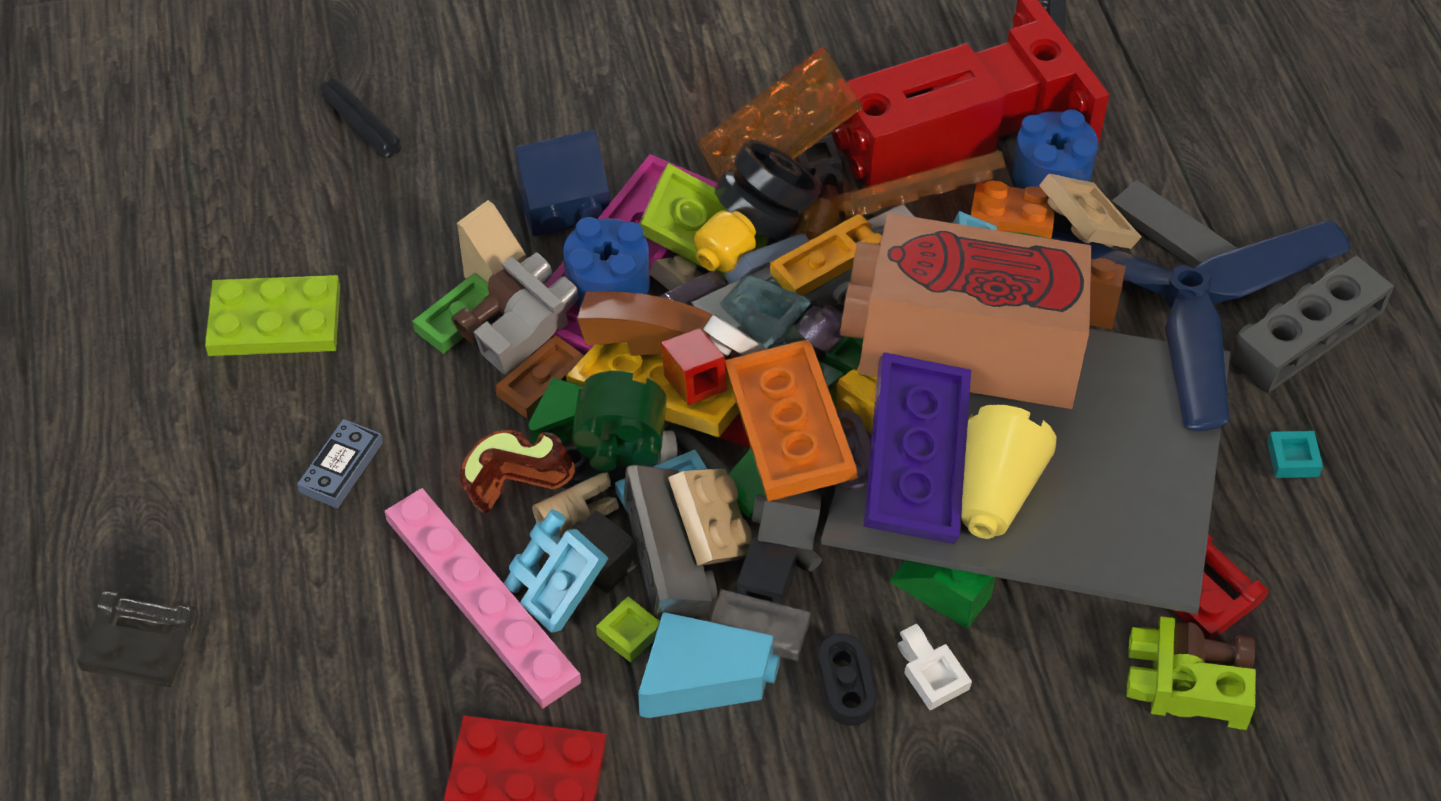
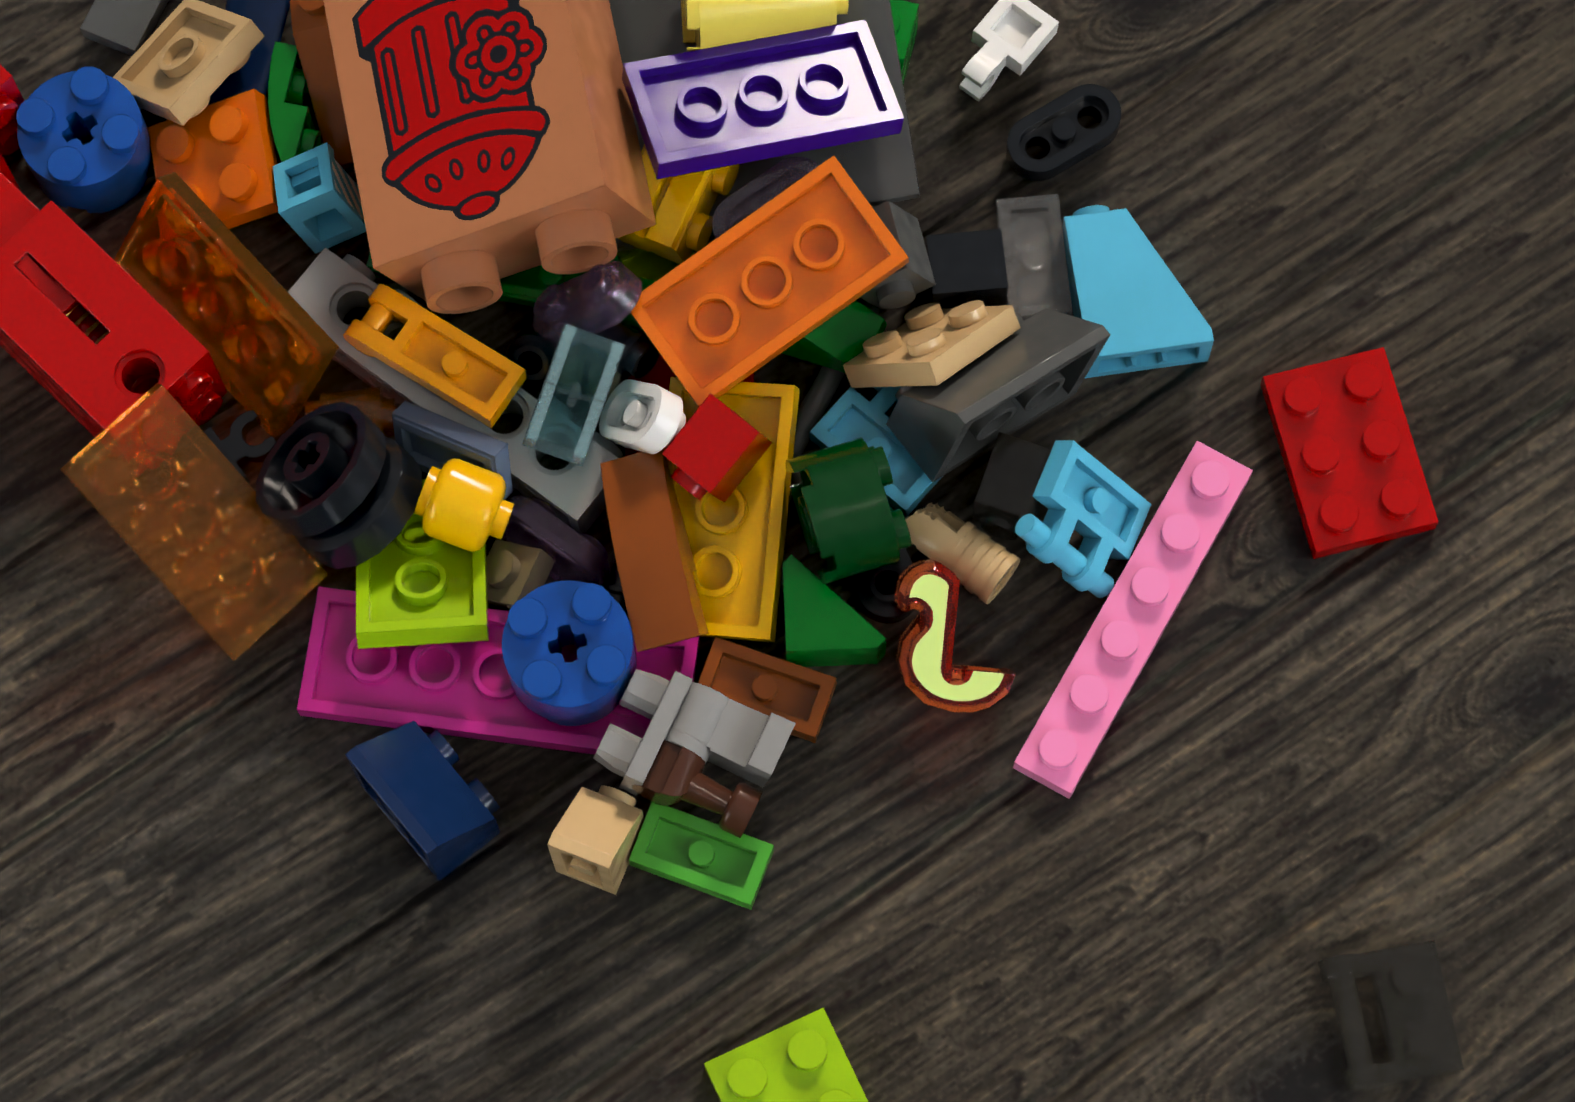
camera: 110 degrees left, 20 degrees up
tile [297,419,383,509] -> none
lime plate [596,596,660,663] -> none

